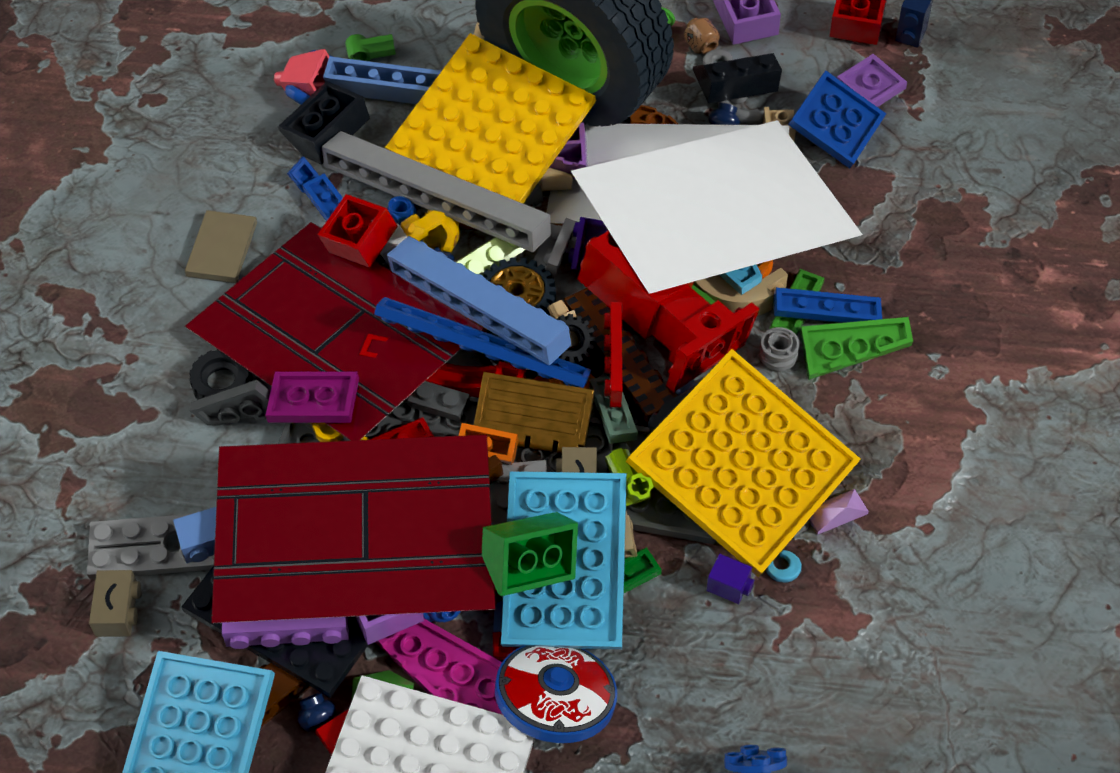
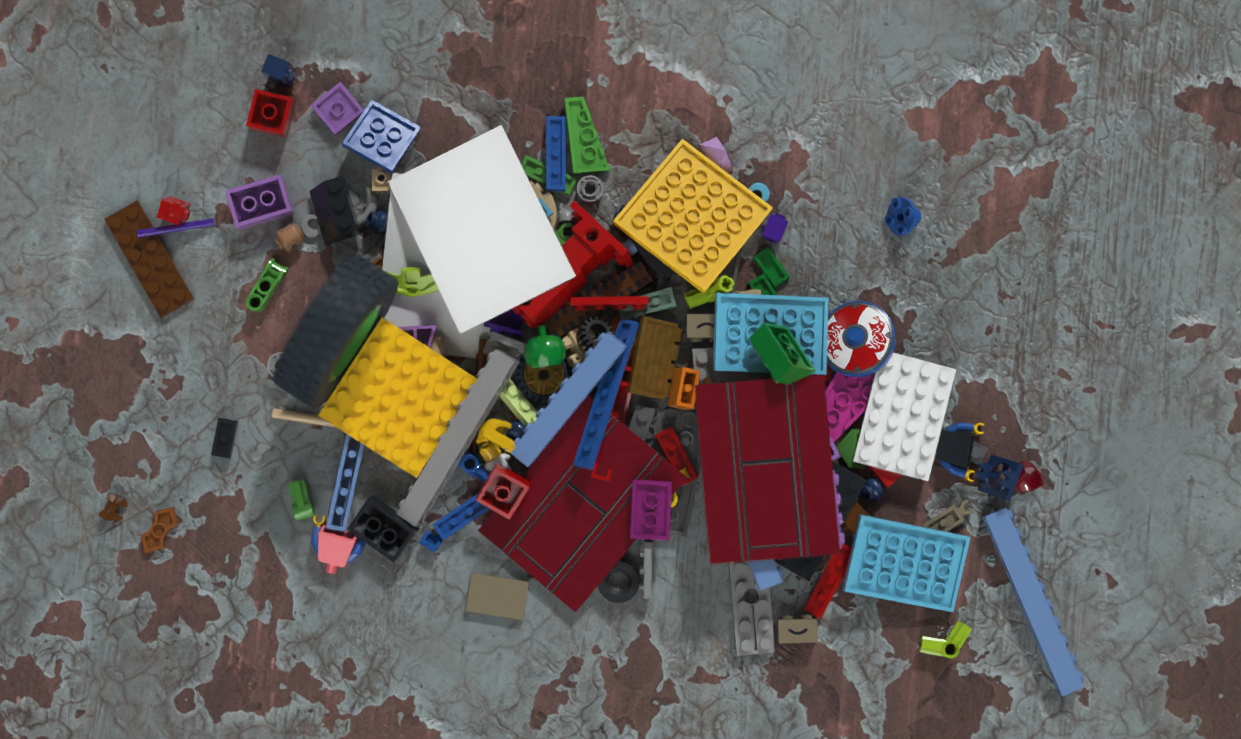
camera: 90 degrees left, 30 degrees up
none -> lime plate [387,267,439,297]
none -> green piece [524,325,567,368]
none -> green tile [752,246,790,289]
none -> red plate [803,544,852,619]

